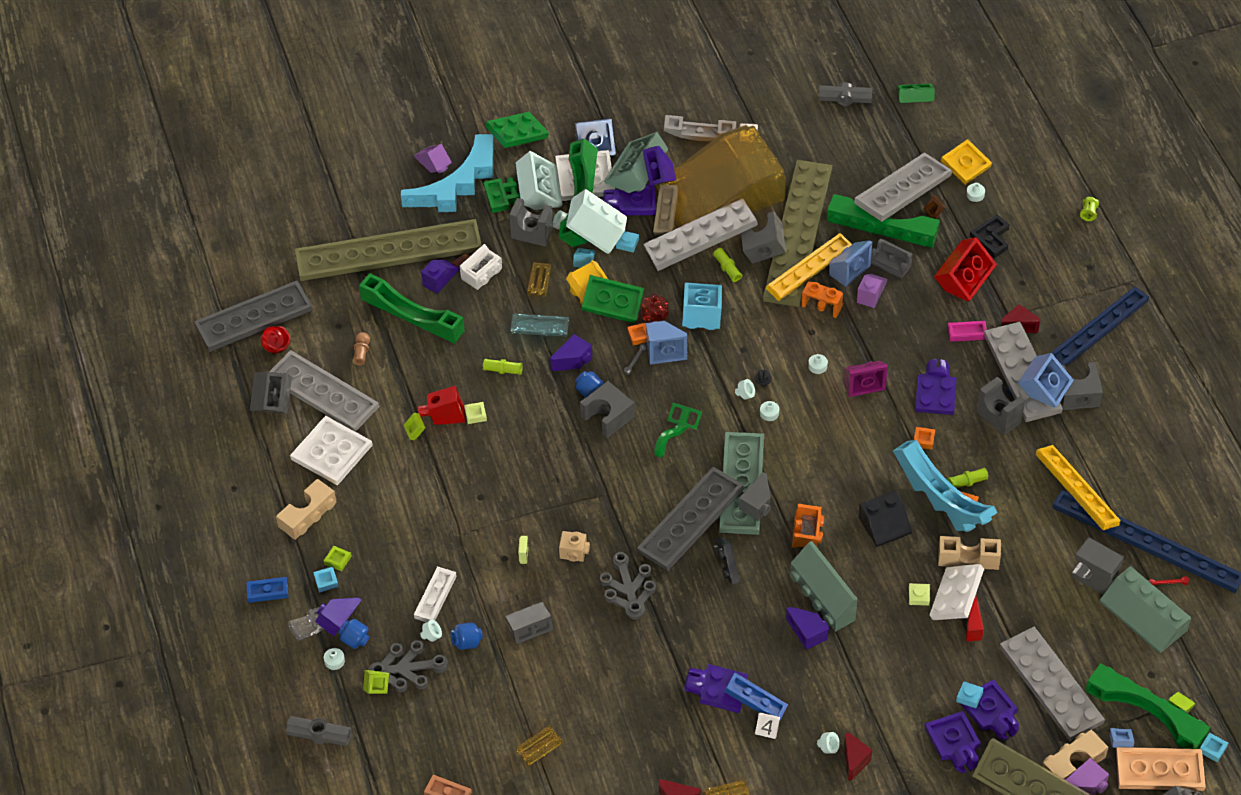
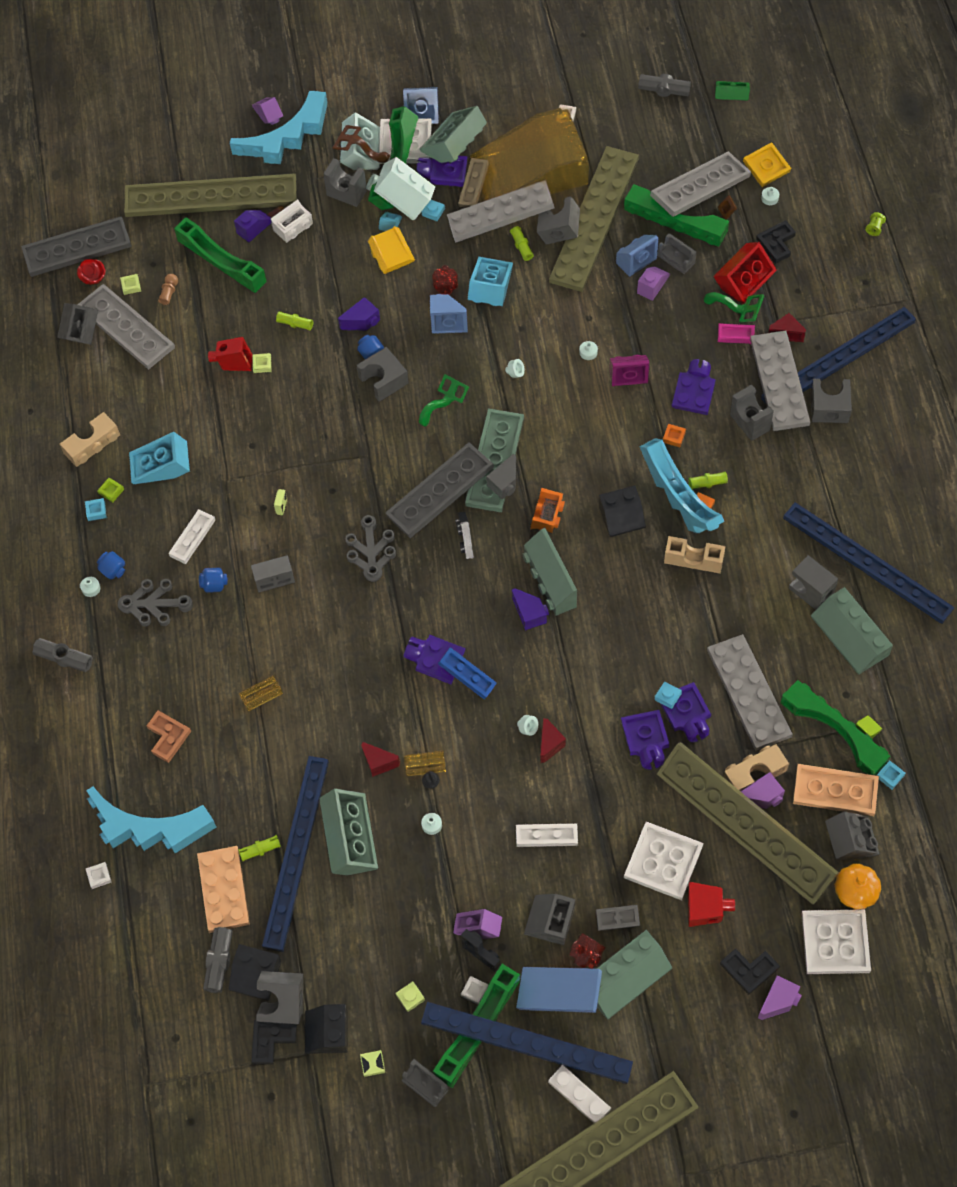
camera: 10 degrees right, 10 degrees up
blue plate [246,577,289,603] -> none
clear slope [288,607,323,641] -> none
white plate [290,416,373,486] -> none
dark purple slope [315,598,361,636] -> none
lime slope [363,670,389,694] -> none
lime tile [403,413,425,440] -> none
light aqua tile [420,620,442,642] -> none
green plate [483,178,521,213] -> none
green plate [485,112,549,148] -> none
clear light blue plate [511,314,569,337] -> none
clear yellow tile [527,262,552,297] -> none
tan brick [559,531,590,562] -> none
green plate [581,275,644,324] -> none
dark grey hinge [624,344,647,375] -> none
orange plate [627,323,646,346] -> none
dark purple slope [642,146,676,185] -> none
light grey slope [664,115,736,141] -> none
black piece [755,369,772,386] -> none
white tile [755,713,780,739] -> none
light aqua tile [760,401,779,421] -> none
yellow tile [766,233,852,301] -> none
orange window [802,281,844,318] -> none
yellowish green plate [909,583,930,606] -> none
white plate [929,564,984,620] -> none
red slope [966,595,984,642] -> none
medium blue slope [1018,353,1074,407] -> none
yellow tile [1036,445,1121,530] -> none
medium blue plate [1109,728,1134,748] -> none
red hinge [1148,576,1189,586] -> none
none -> yellowish green tile [120,274,141,295]
none -> medium azure slope [129,432,190,484]
none -> reddish brown piece [332,125,390,163]
none -> green piece [704,292,764,323]

